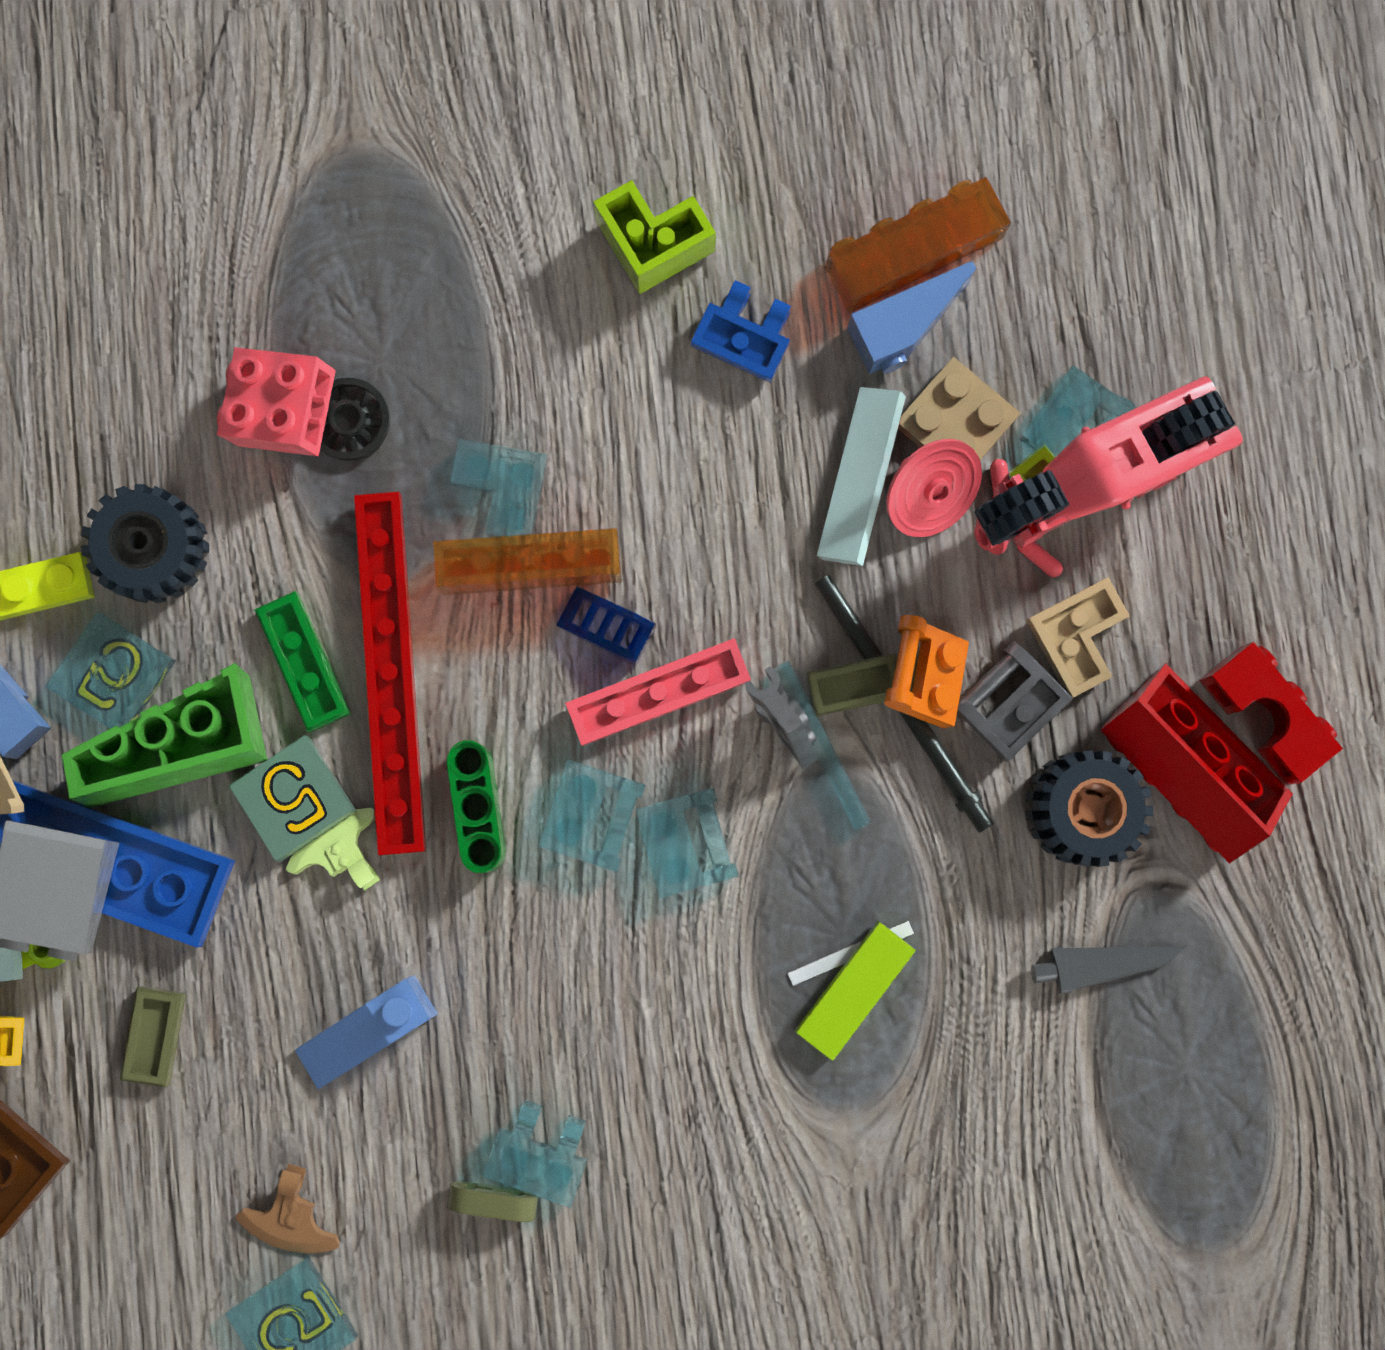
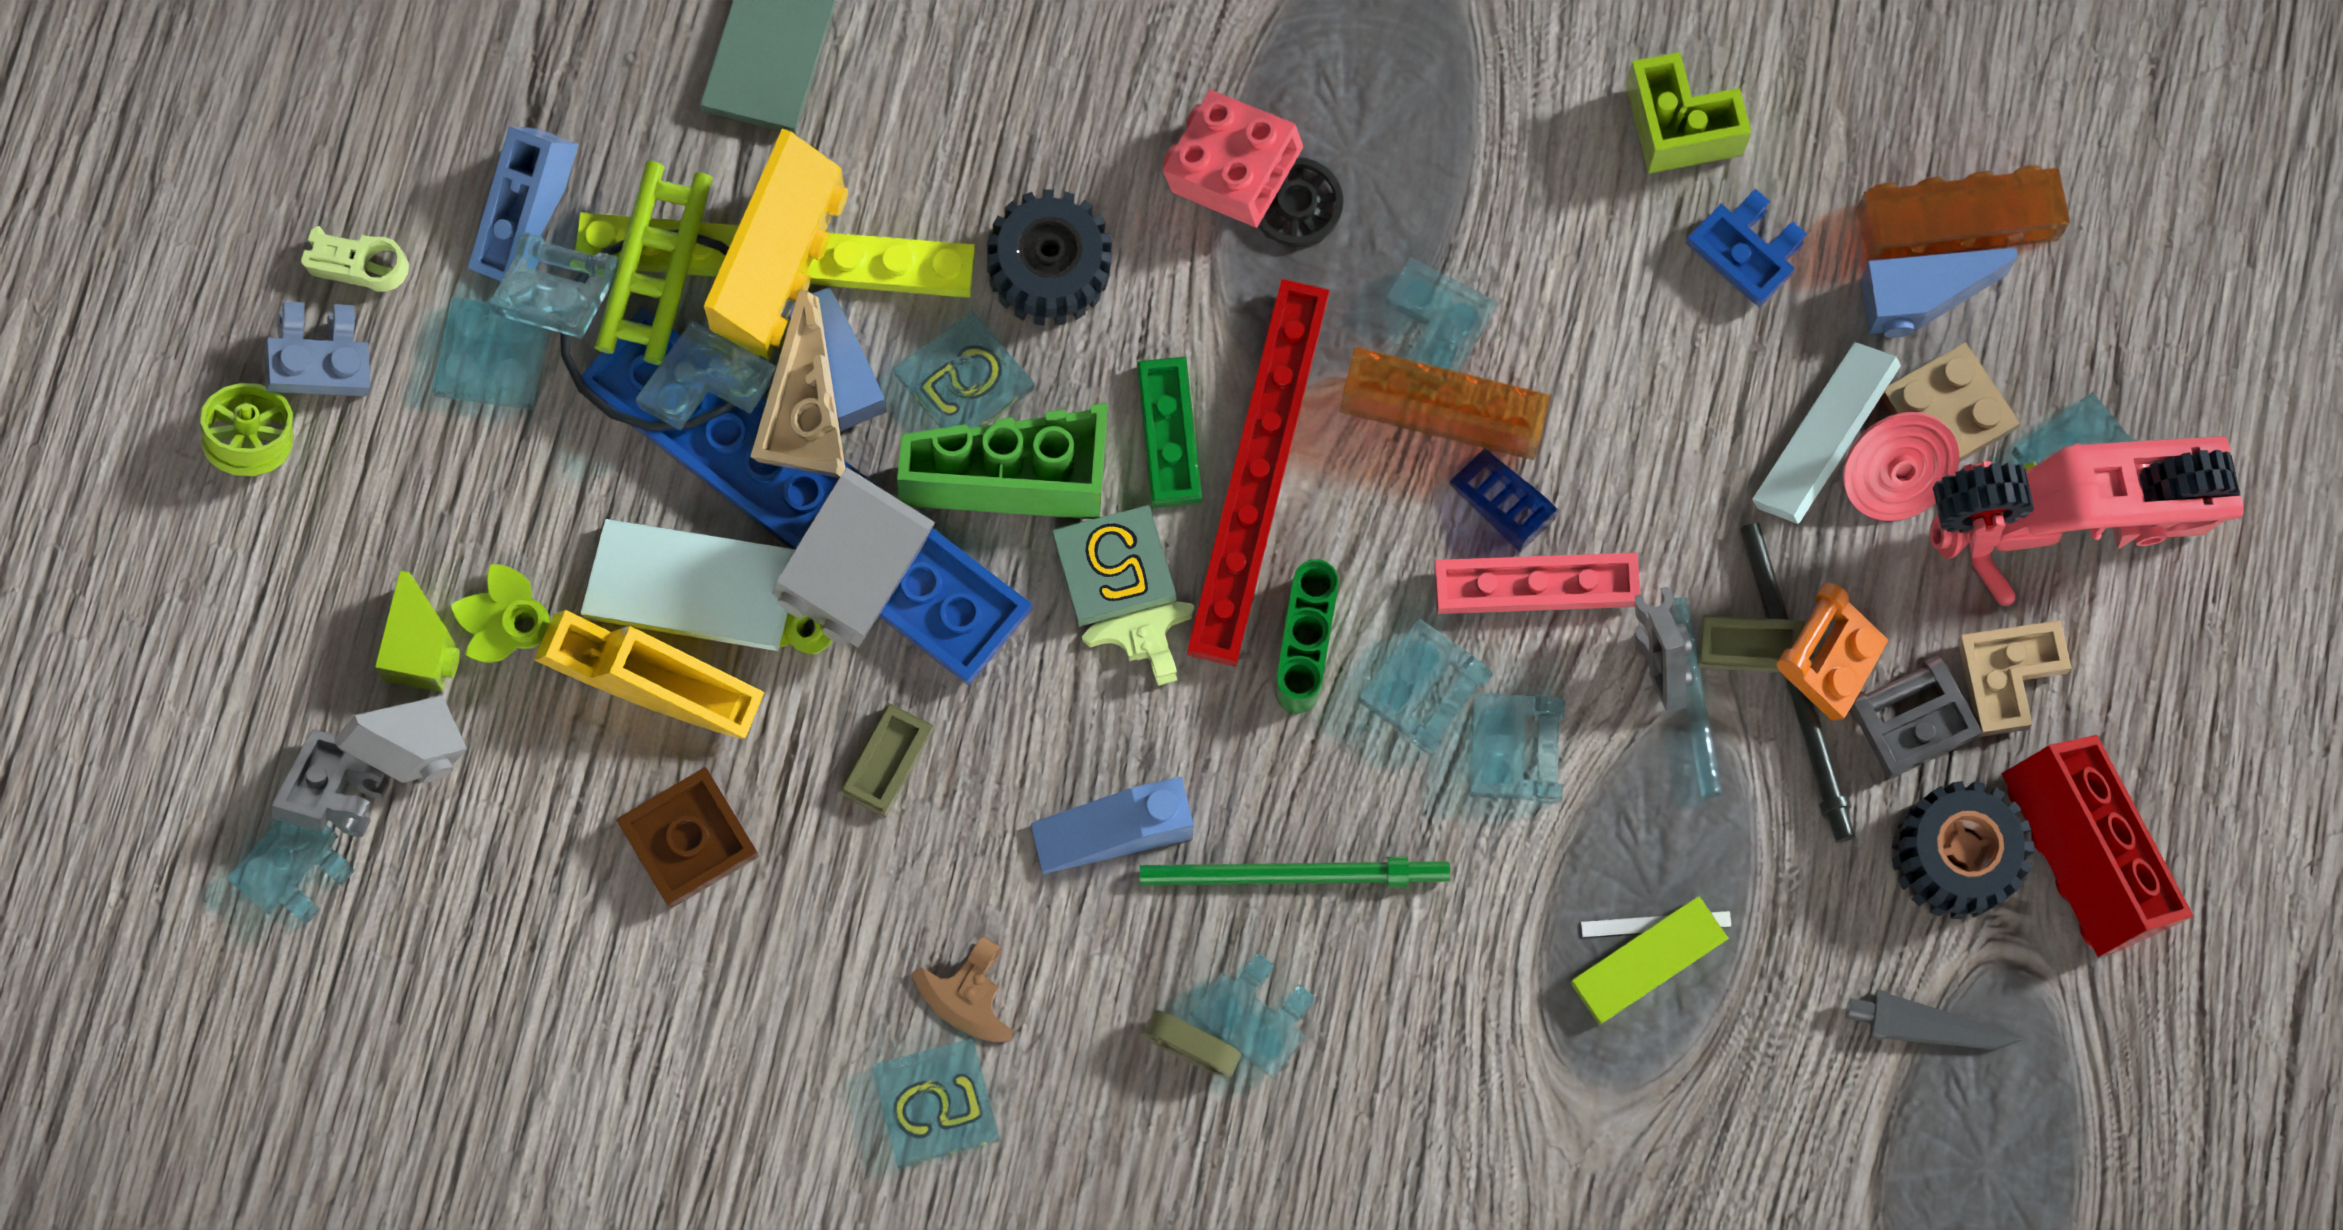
camera: 20 degrees right, 10 degrees down
red arch [1199,642,1343,785] -> none
none -> green bar [1139,857,1450,888]

